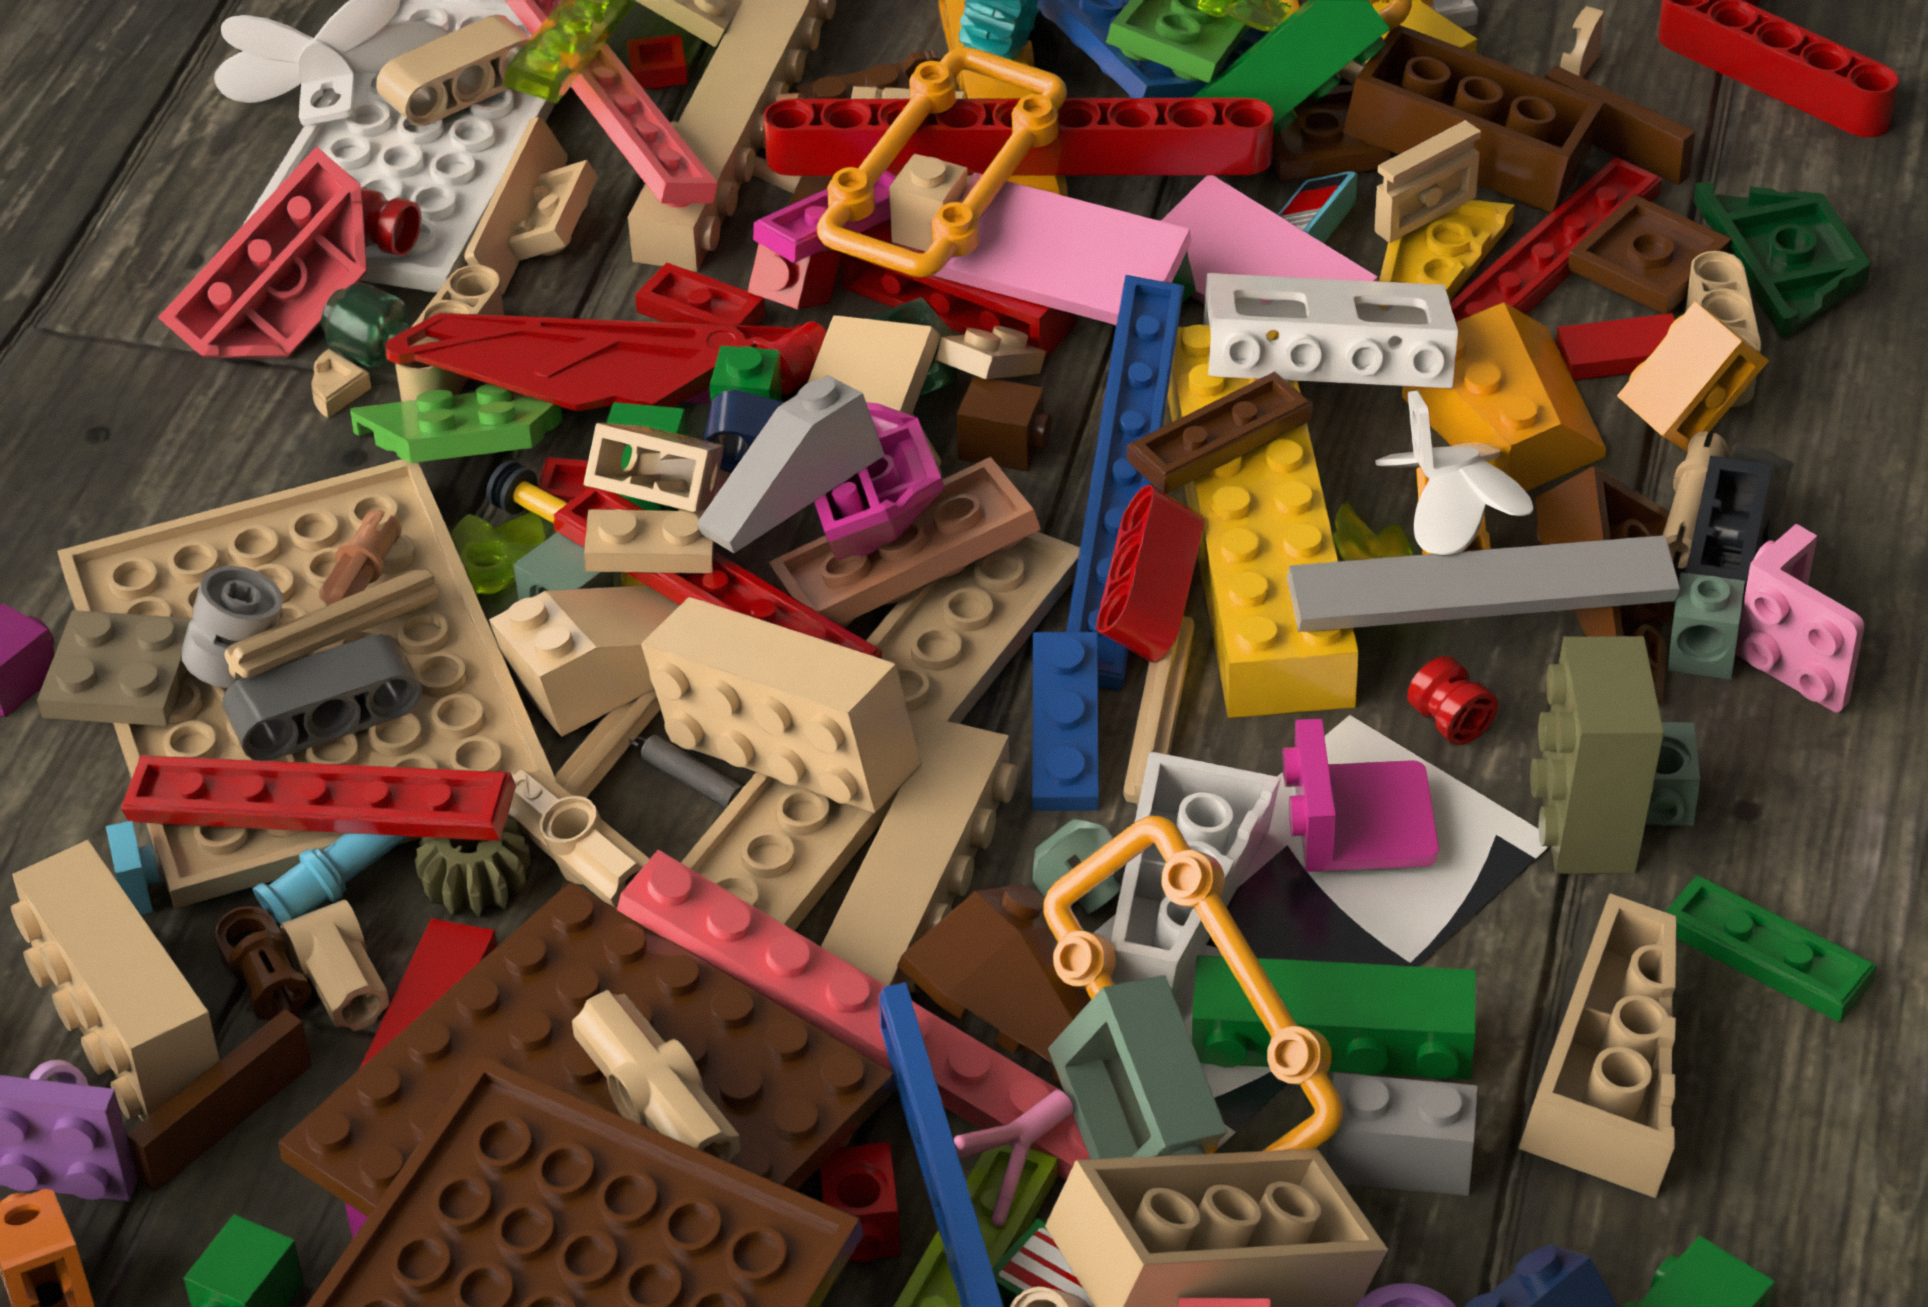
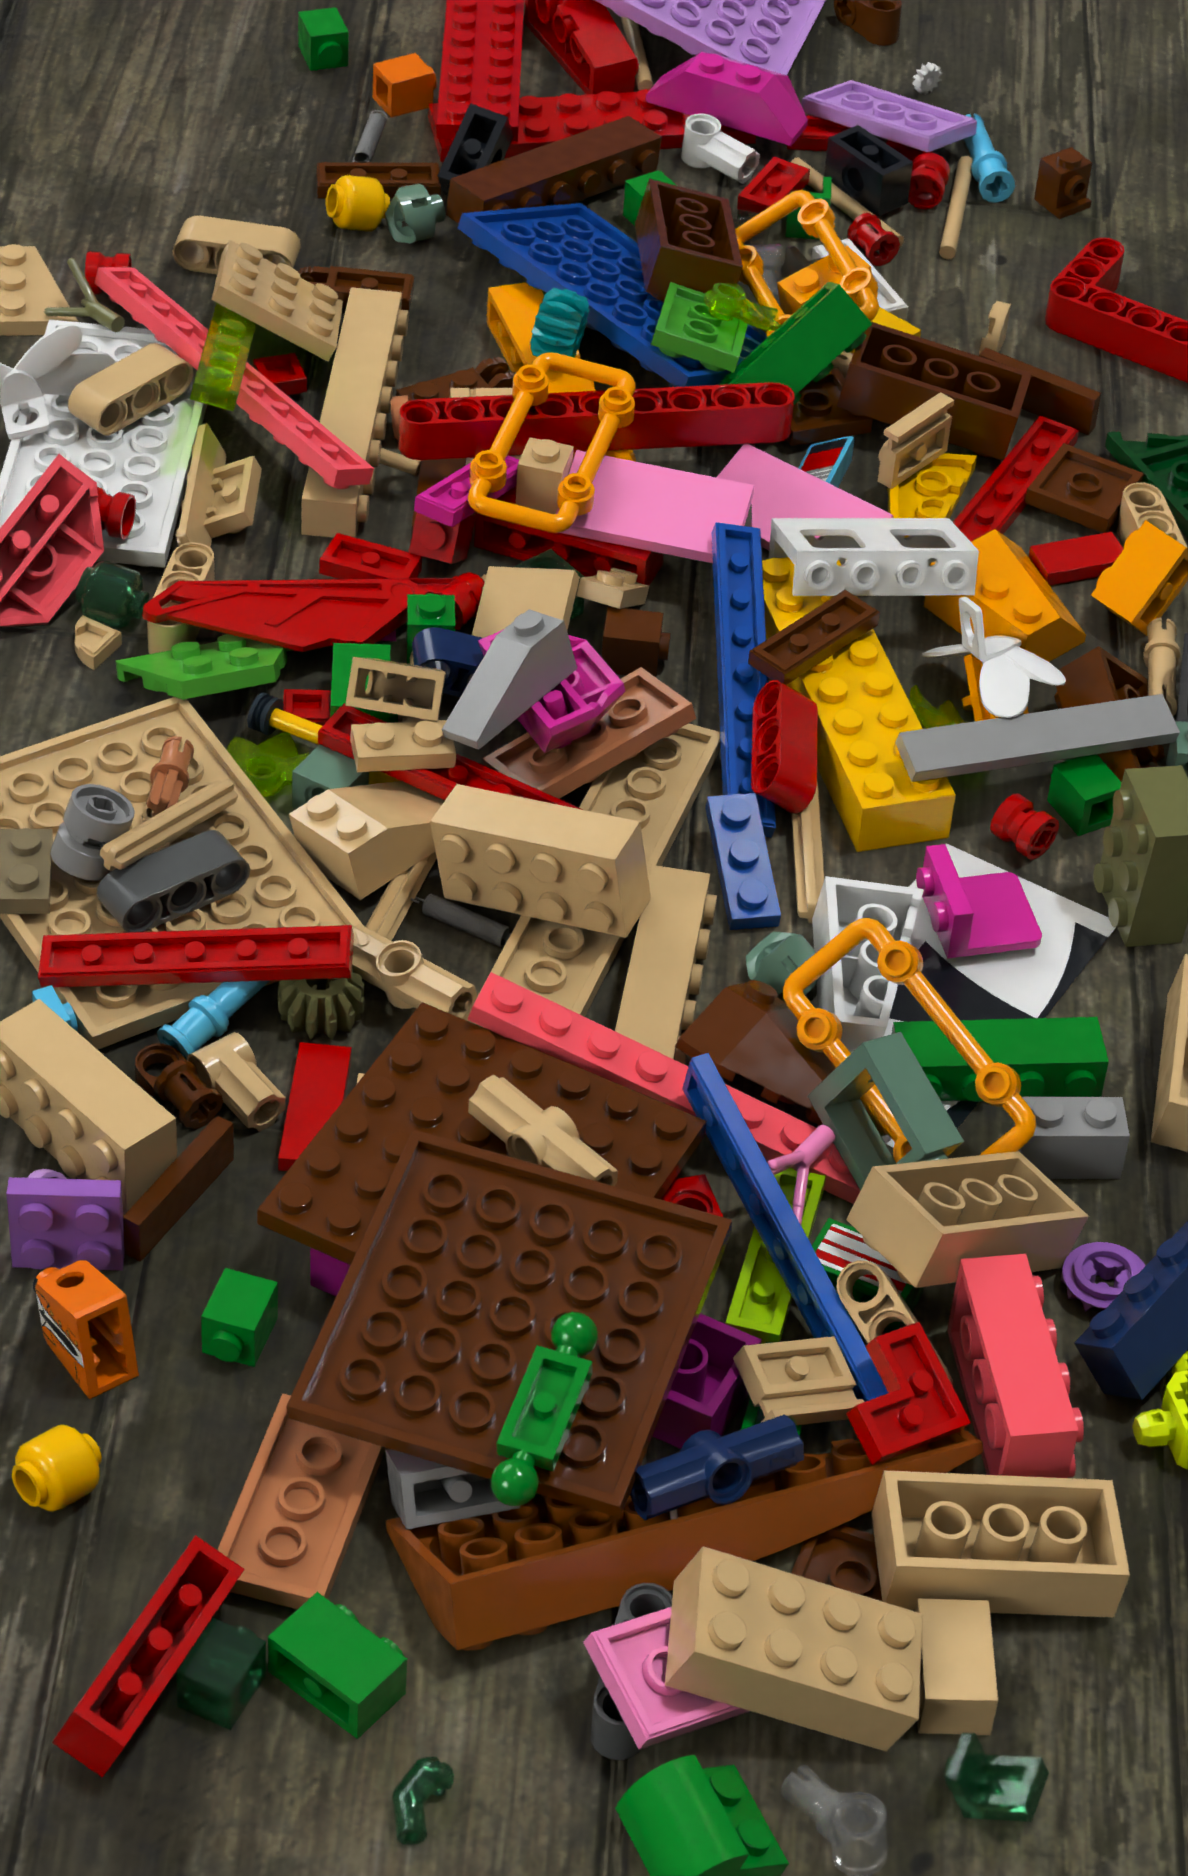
camera: 15 degrees left, 0 degrees up
none -> green brick [1047,754,1122,836]

